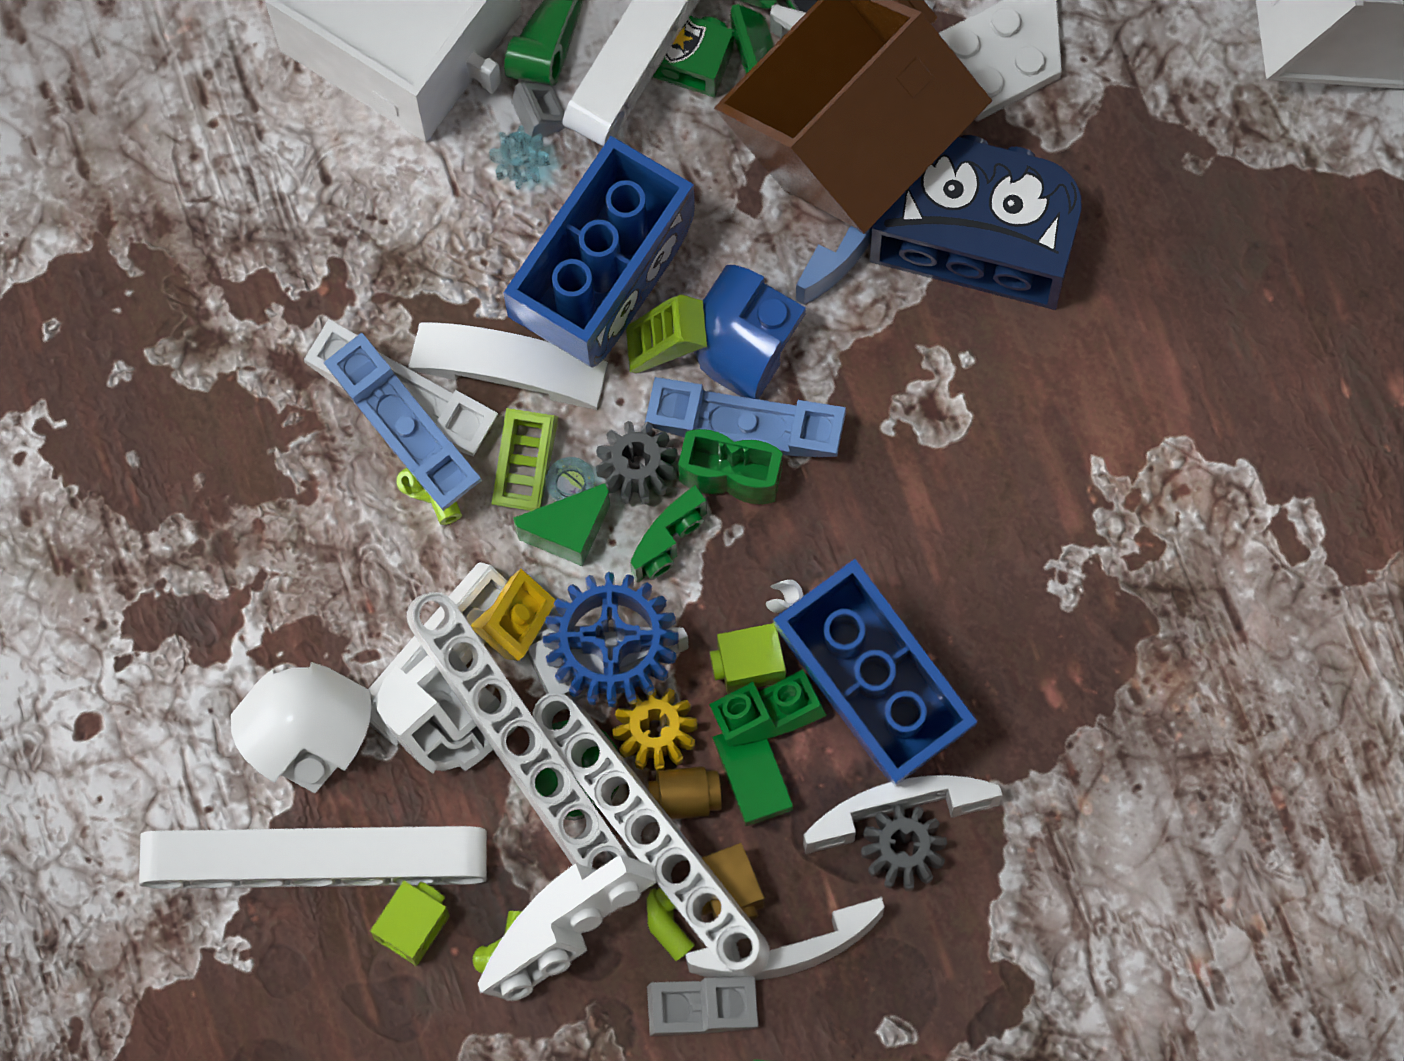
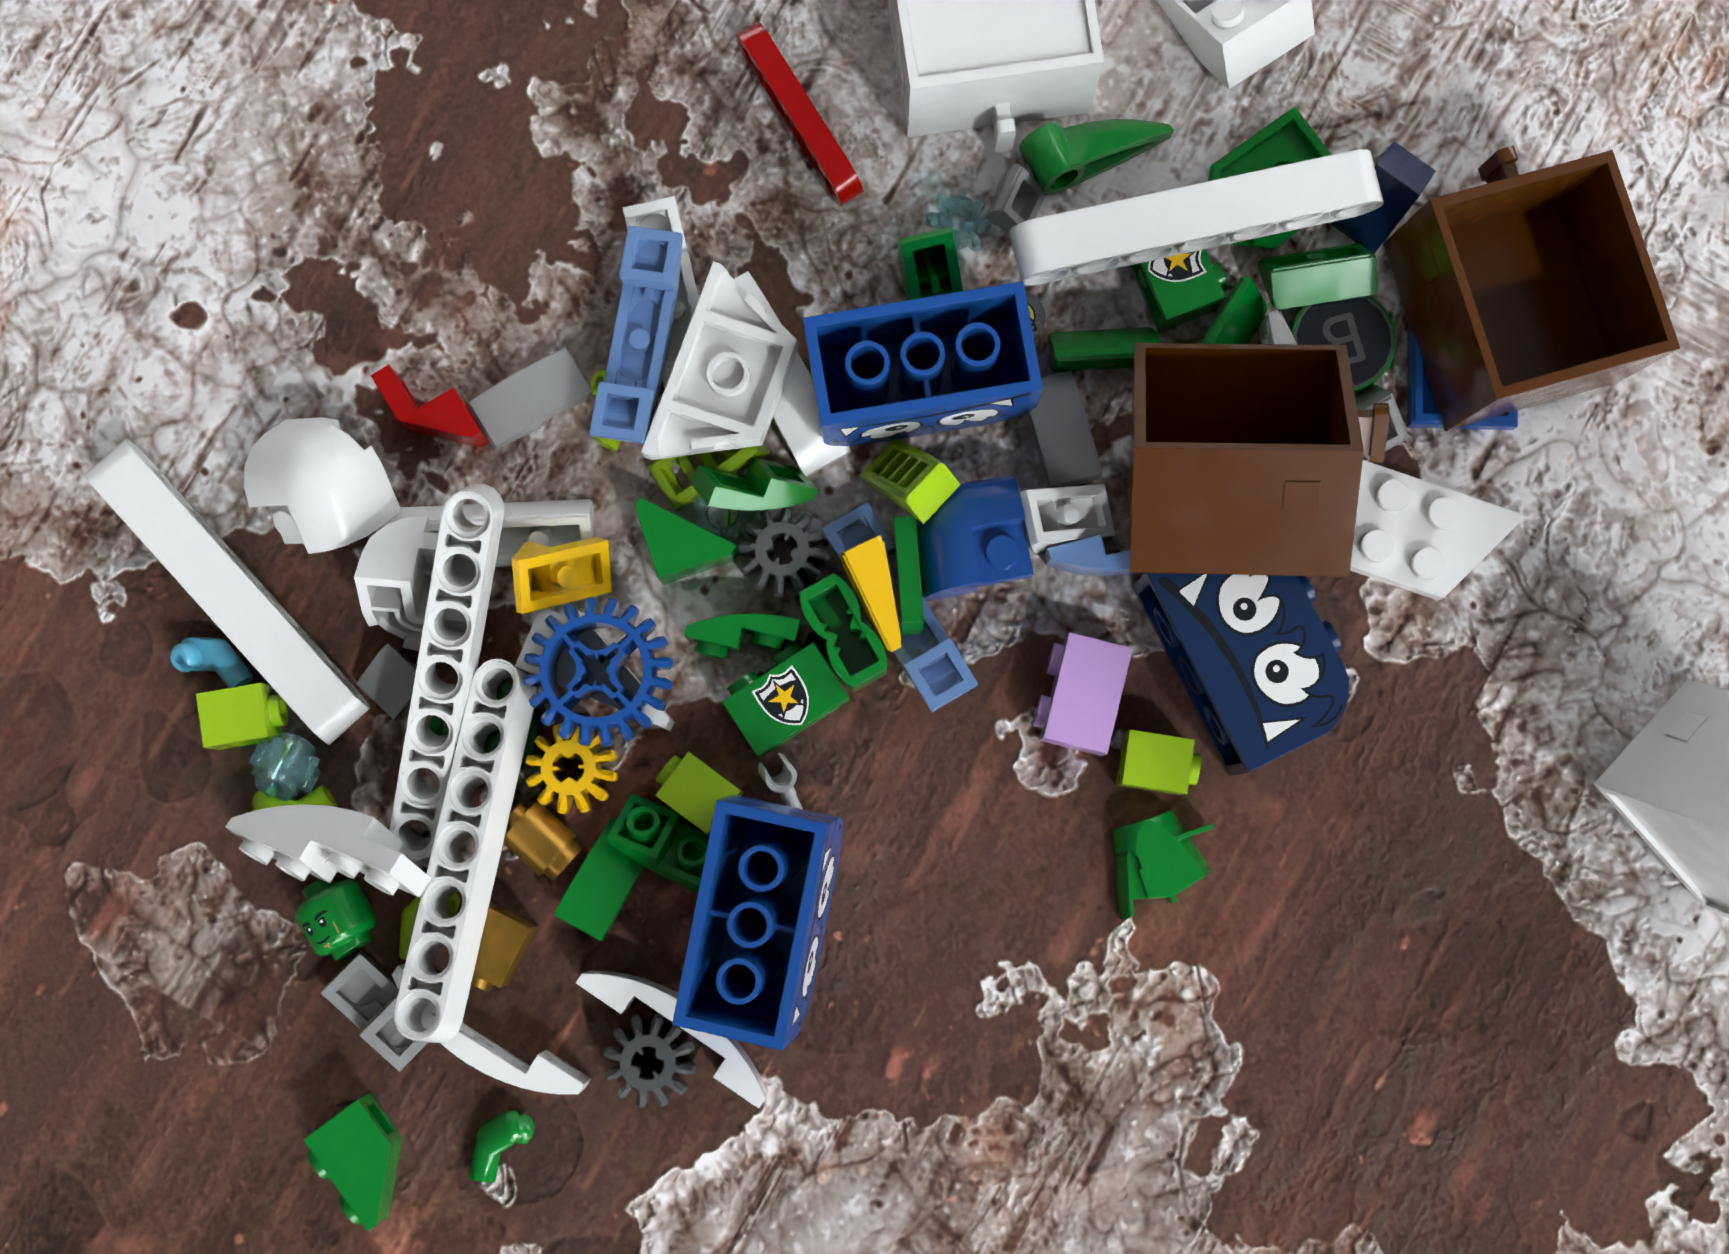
camera: 45 degrees right, 10 degrees up
none -> medium azure arm [170,637,254,688]
none -> clear light blue gear [249,733,322,801]
none -> green head [294,879,378,961]
none -> light grey slope [356,643,417,721]
none -> red slope [370,365,489,448]
none -> light grey slope [468,348,592,451]
none -> green arm [468,1110,534,1183]
none -> white wing [641,261,799,460]
none -> green slope [691,457,818,511]
none -> green brick [722,642,850,759]
none -> red beam [735,22,864,207]
none -> yellow slope [838,535,902,652]
none -> green tile [894,516,924,635]
none -> green slope [897,226,963,300]
none -> white slope [1020,484,1116,553]
none -> light grey slope [1027,370,1102,488]
none -> lavender brick [1033,632,1133,756]
none -> green slope [1048,327,1161,372]
none -> green piece [1112,810,1214,919]
none -> lime brick [1116,730,1201,795]

